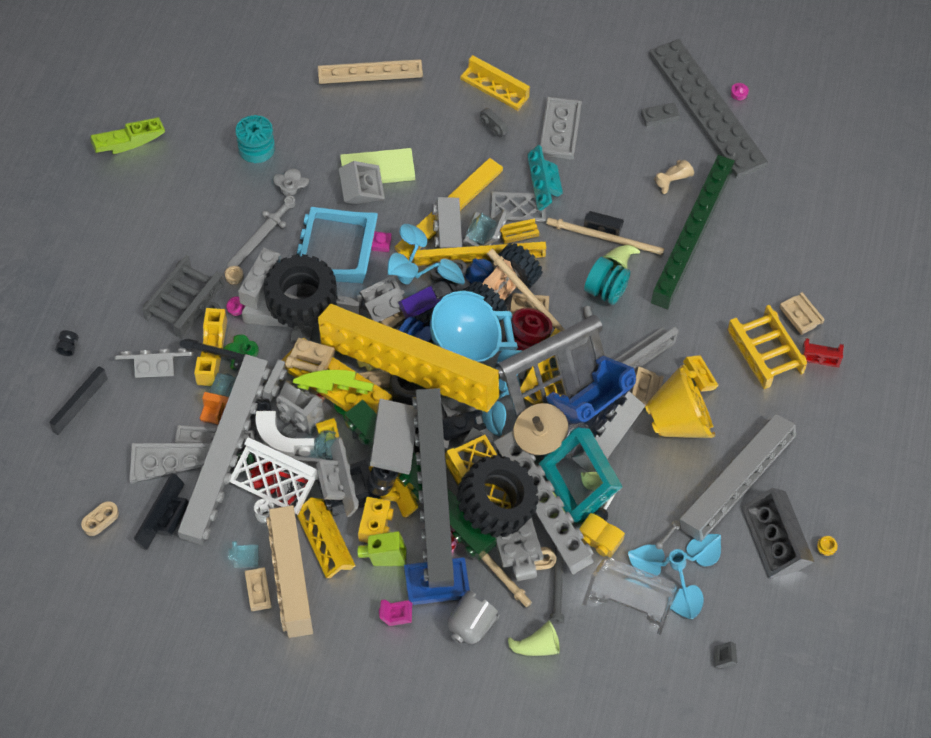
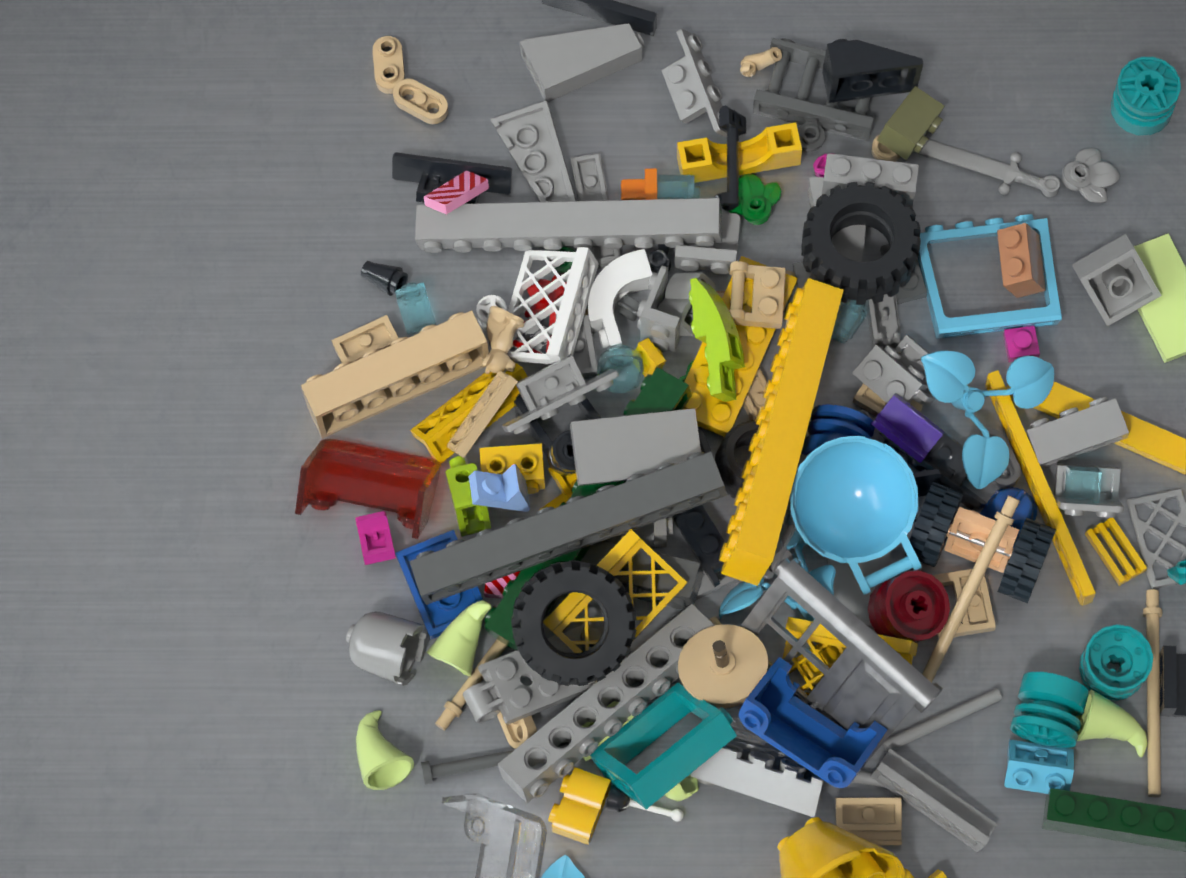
camera: 80 degrees right, 10 degrees up
none -> clear red windscreen [295,439,441,539]
none -> black cone [361,261,408,296]
none -> tan plate [373,36,405,94]
none -> bright pink tile [424,171,489,215]
none -> yellowish green hat [426,600,491,676]
none -> tan tile [447,371,518,458]
none -> light blue slope [469,464,530,512]
none -> tan animal [482,306,524,375]
none -> light grey slope [520,23,645,102]
none -> tan arm [740,47,782,77]
none -> black slope [822,39,924,103]
none -> olive brick [877,86,945,160]
none -> nougat brick [997,223,1046,298]
none -> medium azure bracket [1004,739,1074,794]
none -> teal wheel [1078,624,1153,702]

